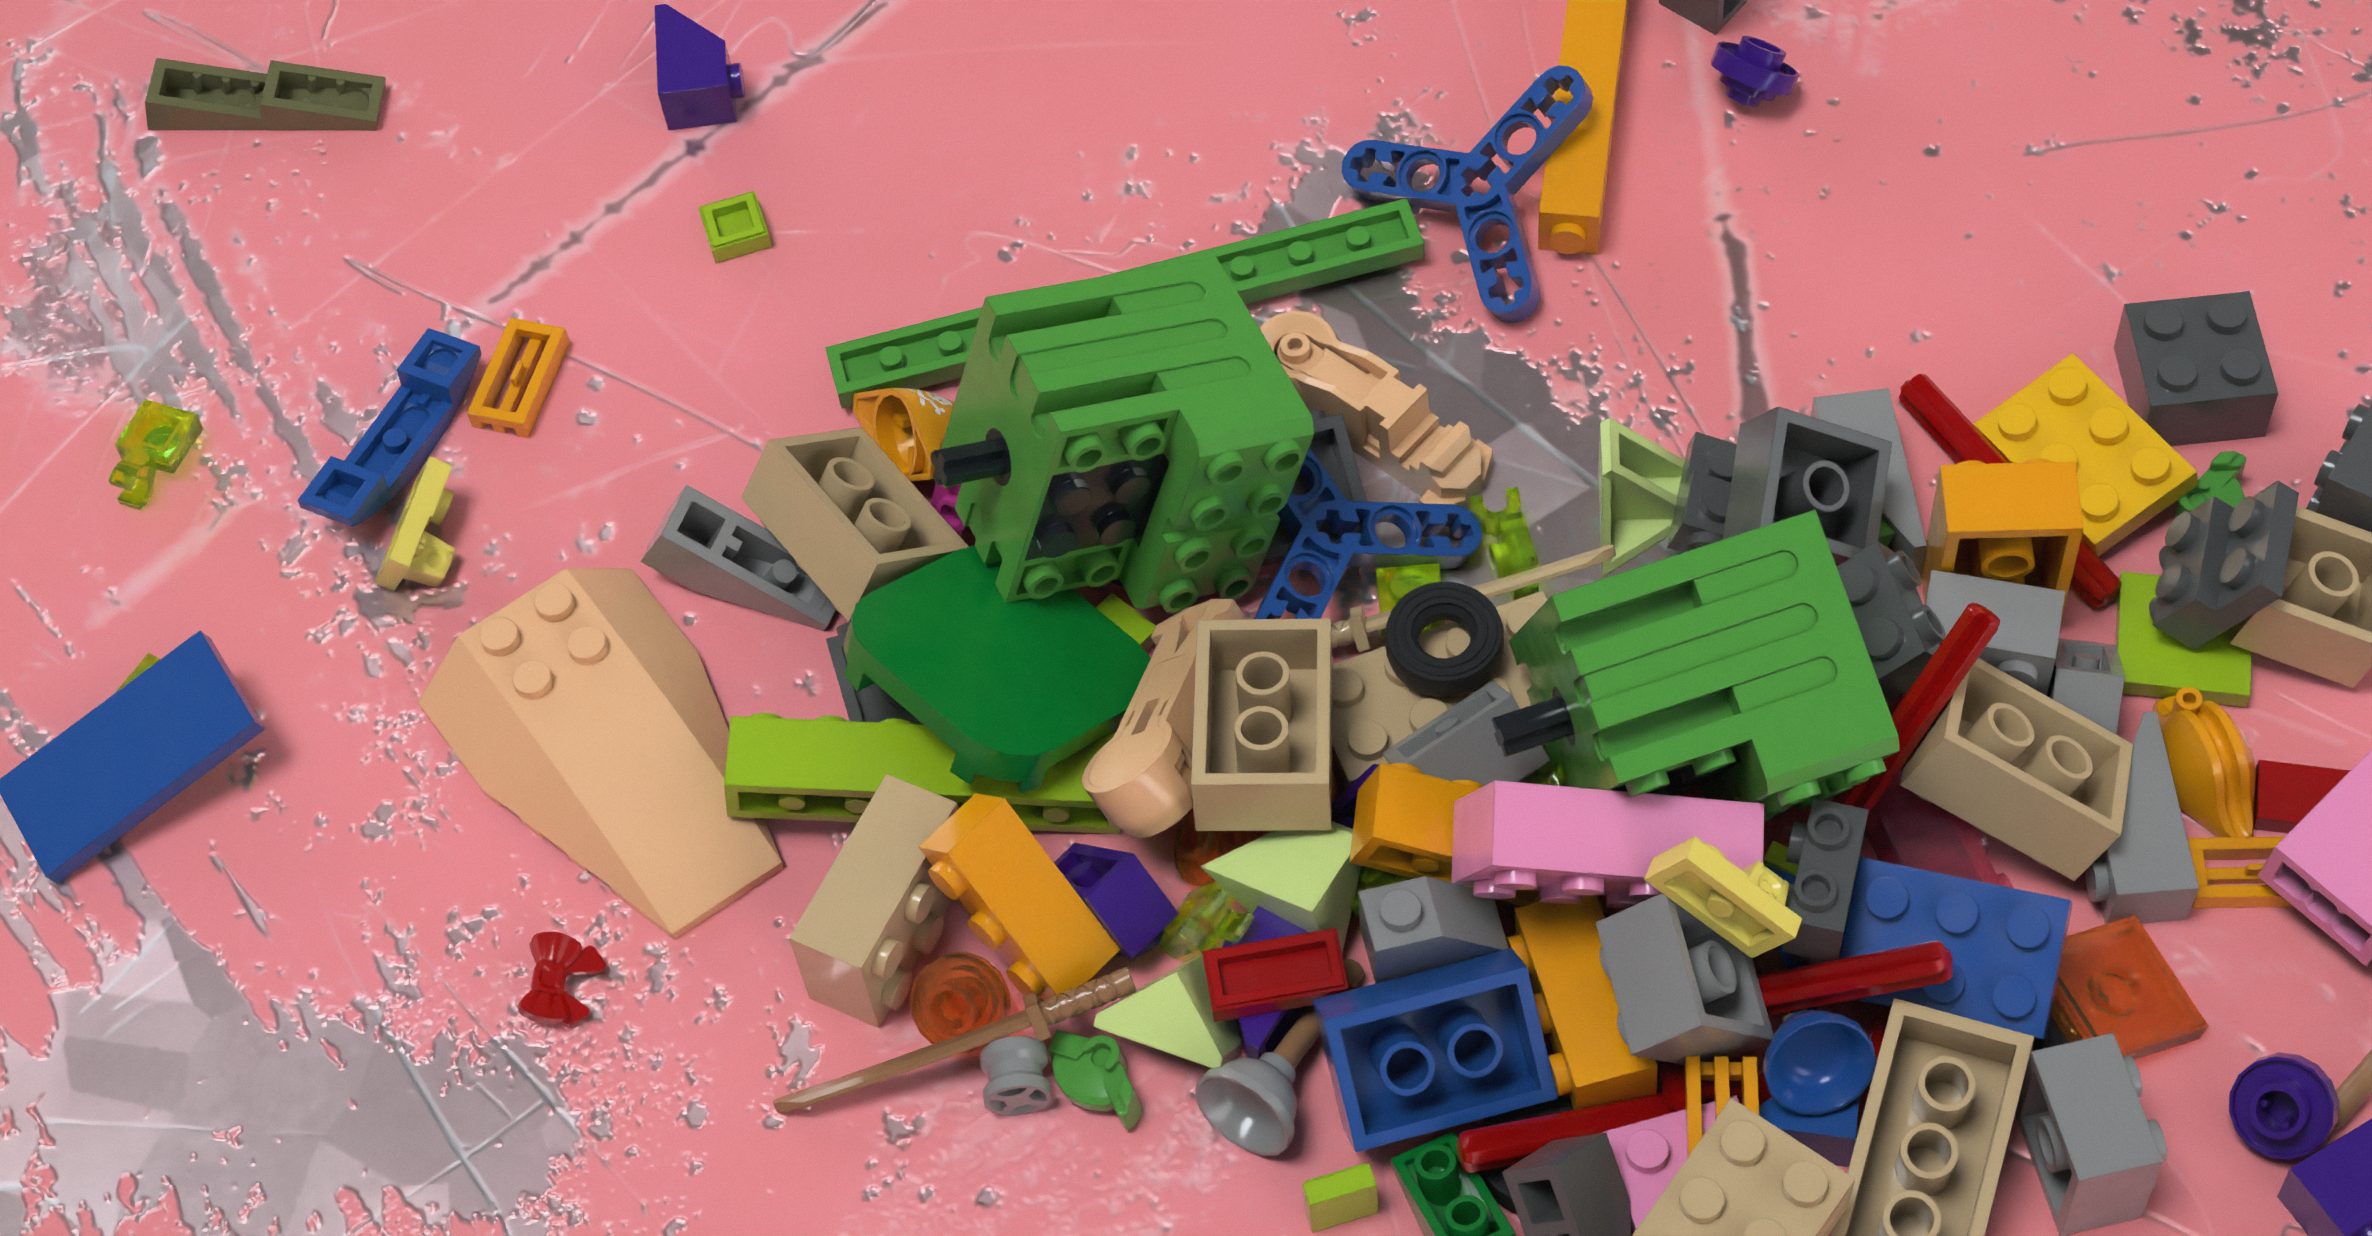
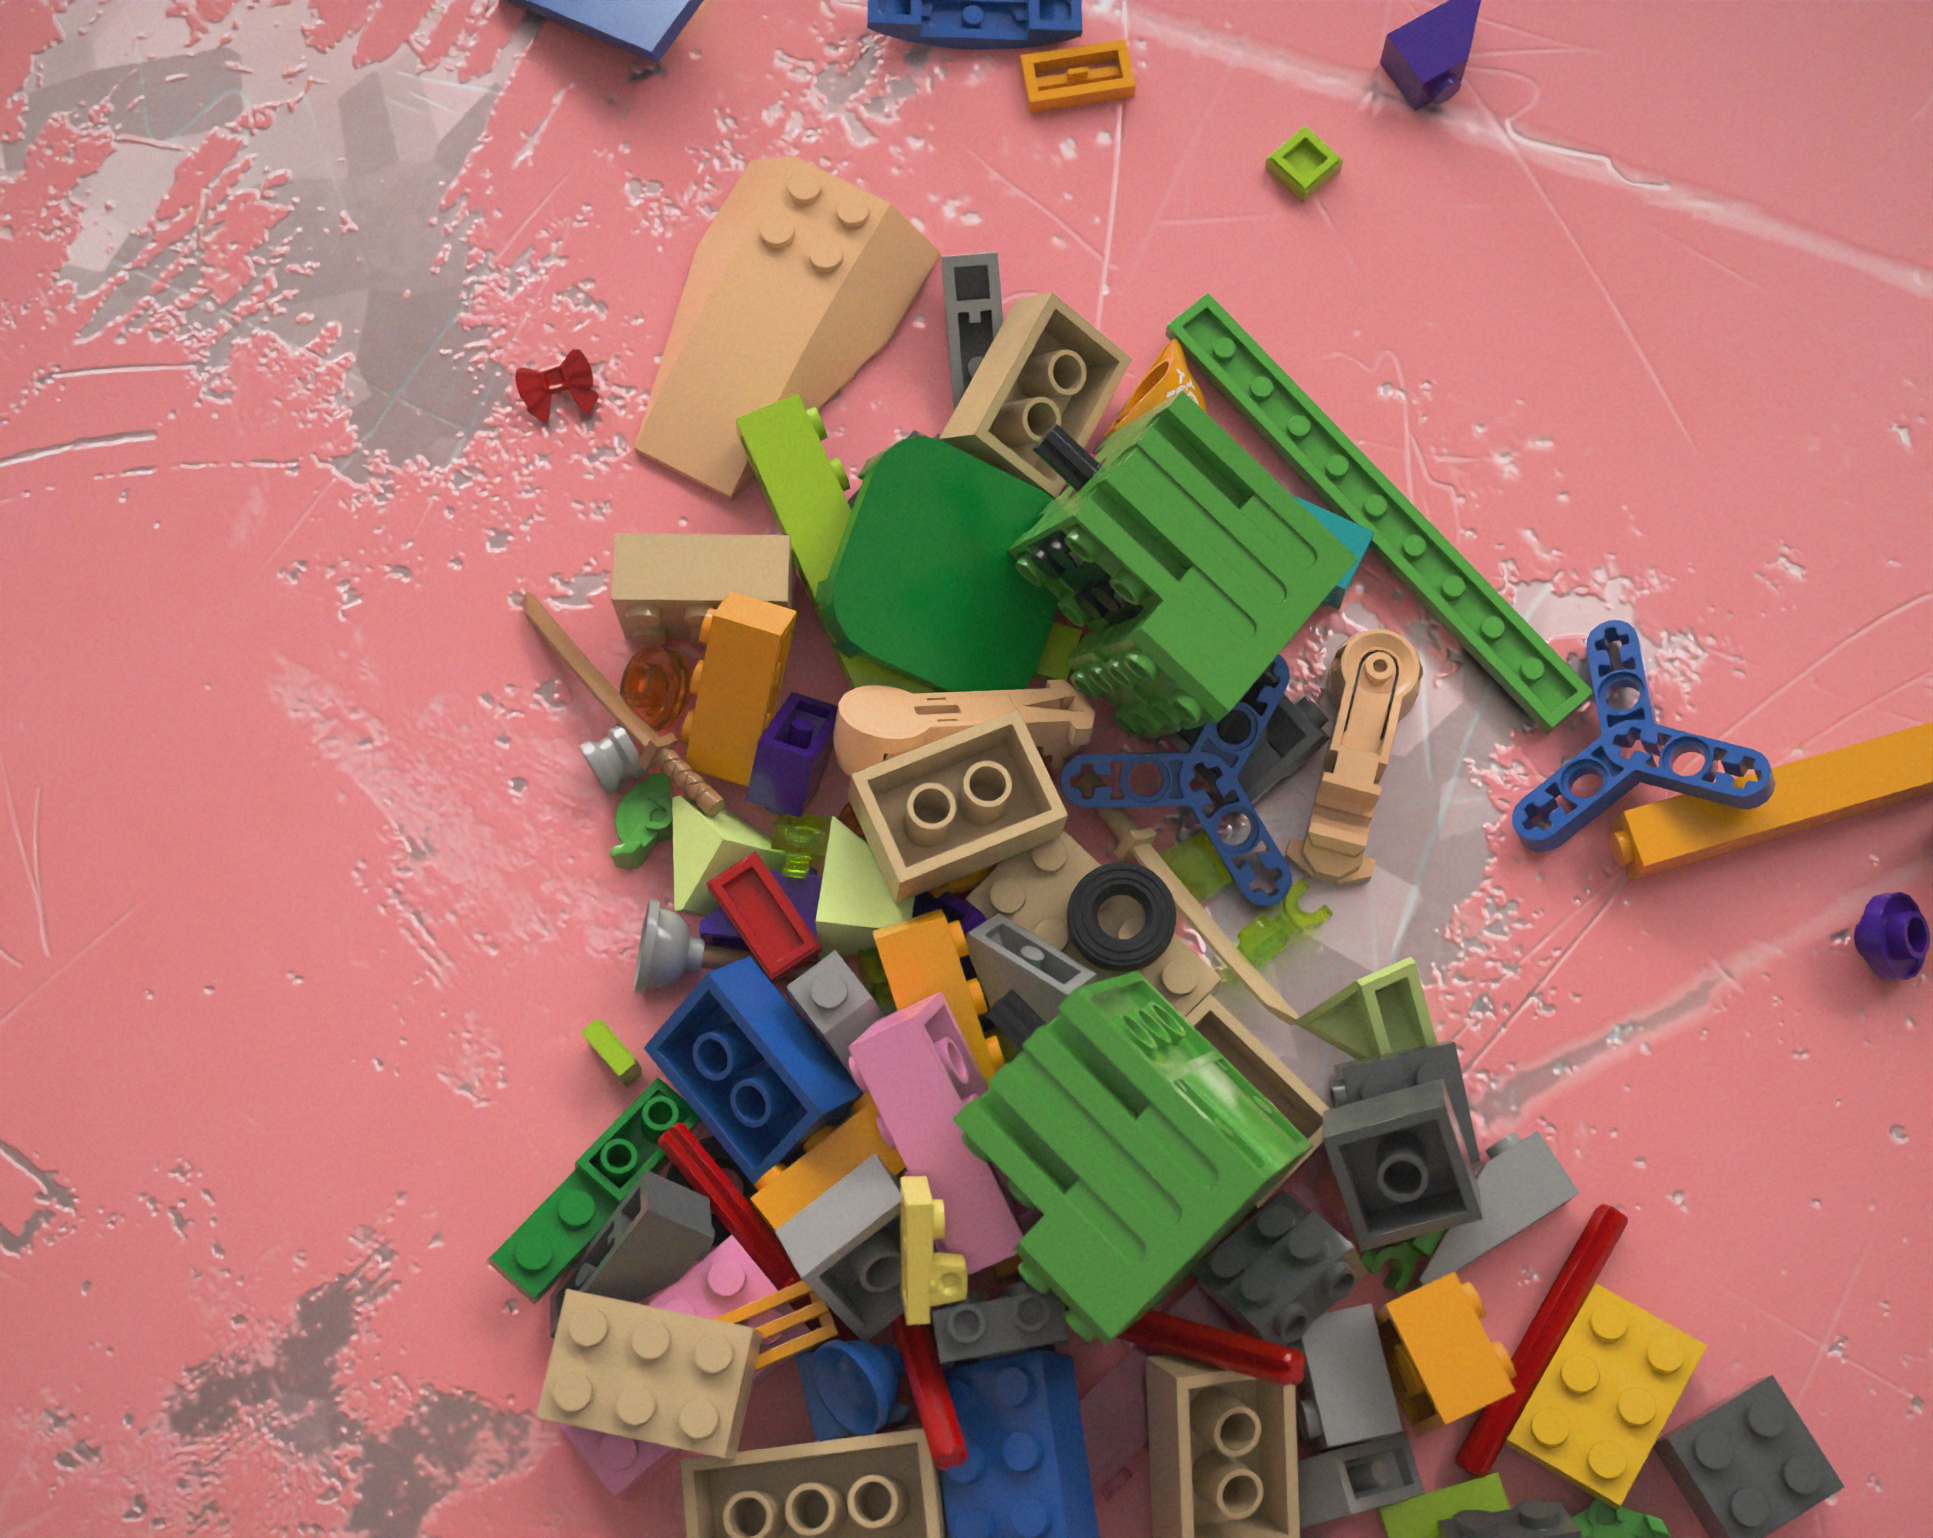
camera: 60 degrees right, 15 degrees up
light yellow hinge [374,456,455,591] -> none

